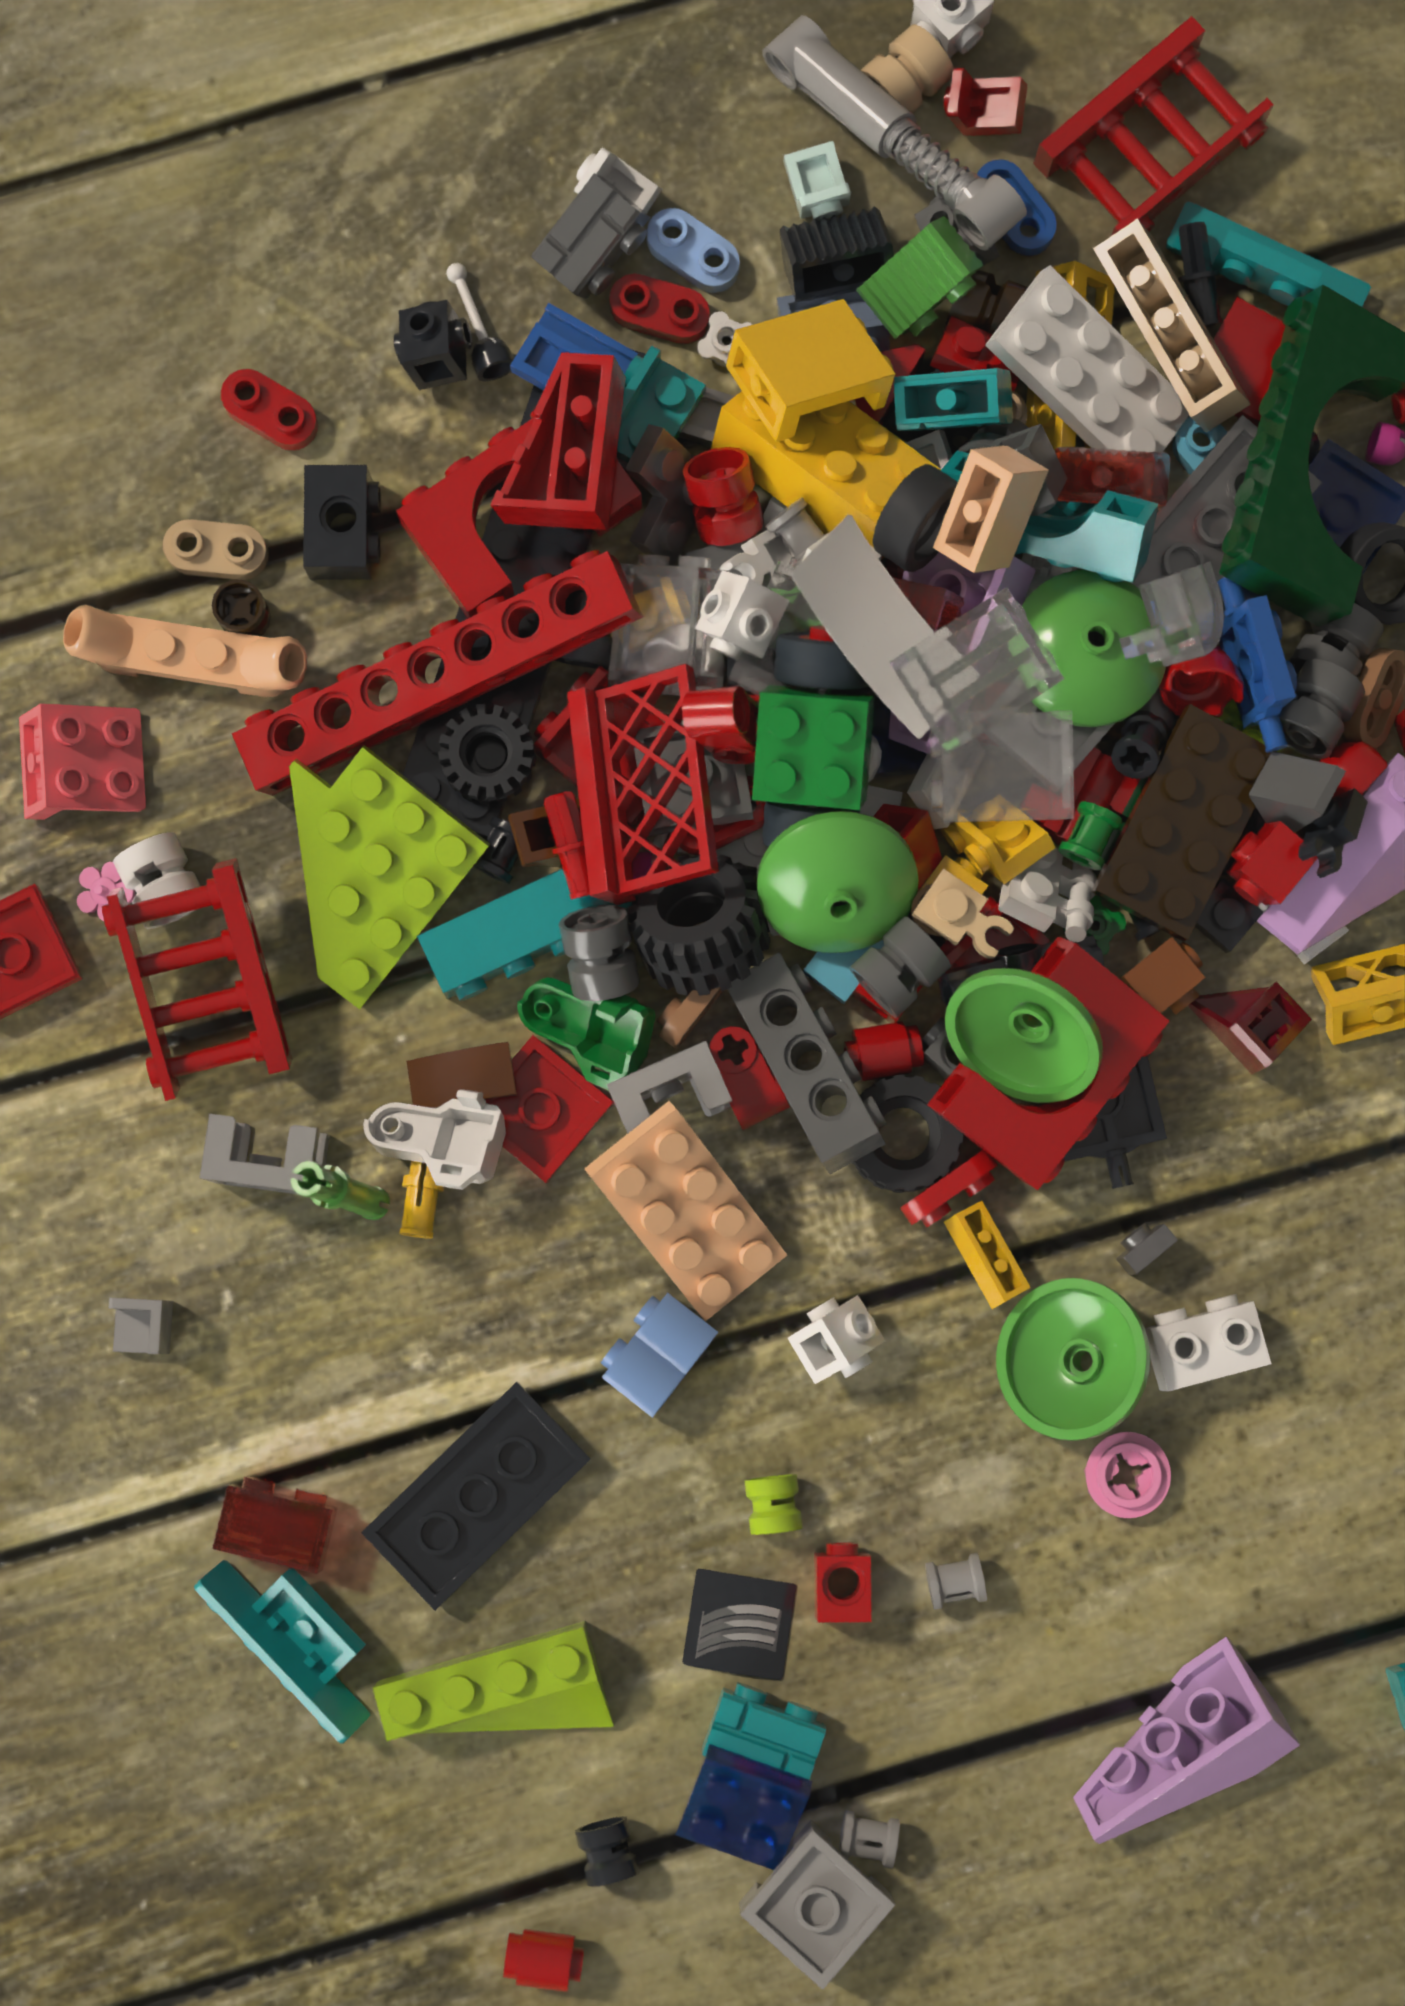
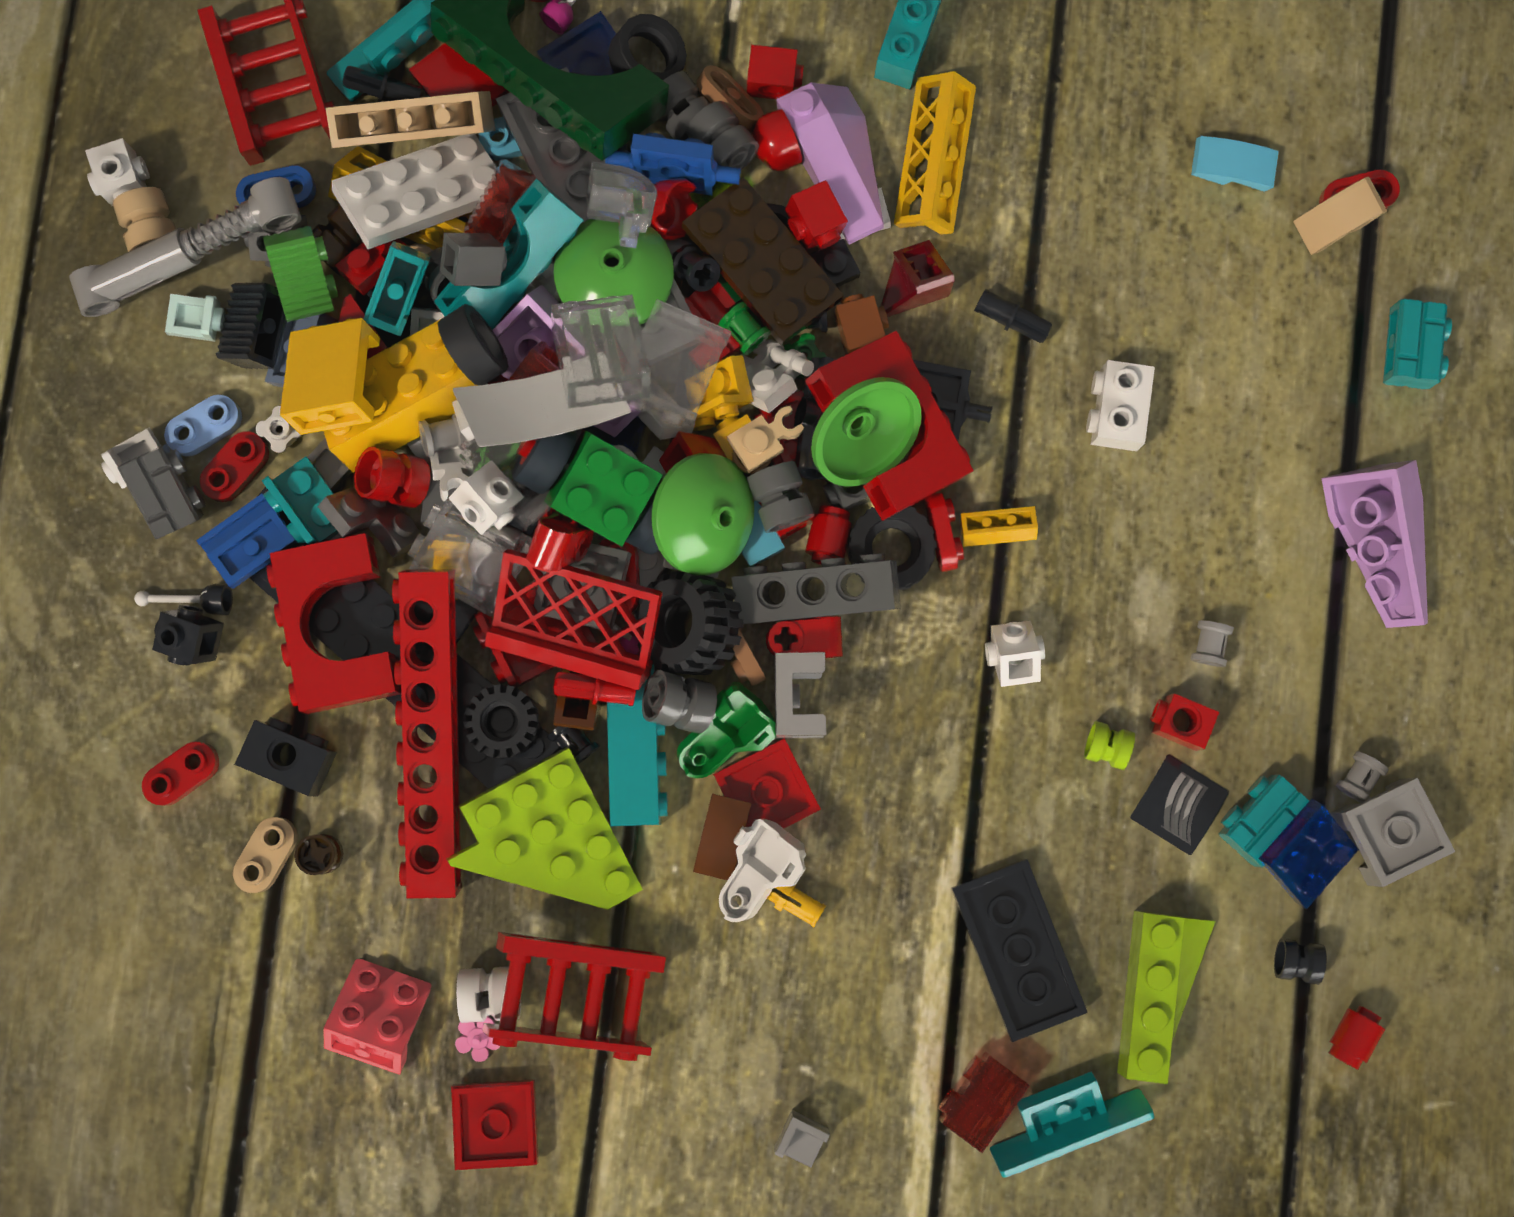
camera: 65 degrees left, 0 degrees up
light nougat plate [63,605,307,697] -> none
light grey panel [200,1114,330,1195] -> none
bright green pin [291,1161,390,1220] -> none
red wedge [490,352,626,530] -> none
light nougat plate [584,1101,787,1322] -> none
medium blue brick [601,1293,718,1418] -> none
light nougat brick [933,446,1049,573] -> none
red bracket [944,68,1028,136] -> none
bright green dish [996,1278,1150,1441] -> none
bright pink gear [1084,1432,1171,1518] -> none
flat silver plate [1116,1223,1178,1275] -> none
dark grey slope [1248,752,1346,833] -> none
black plate [1298,788,1368,879] -> none
none -> black axle [974,289,1052,343]

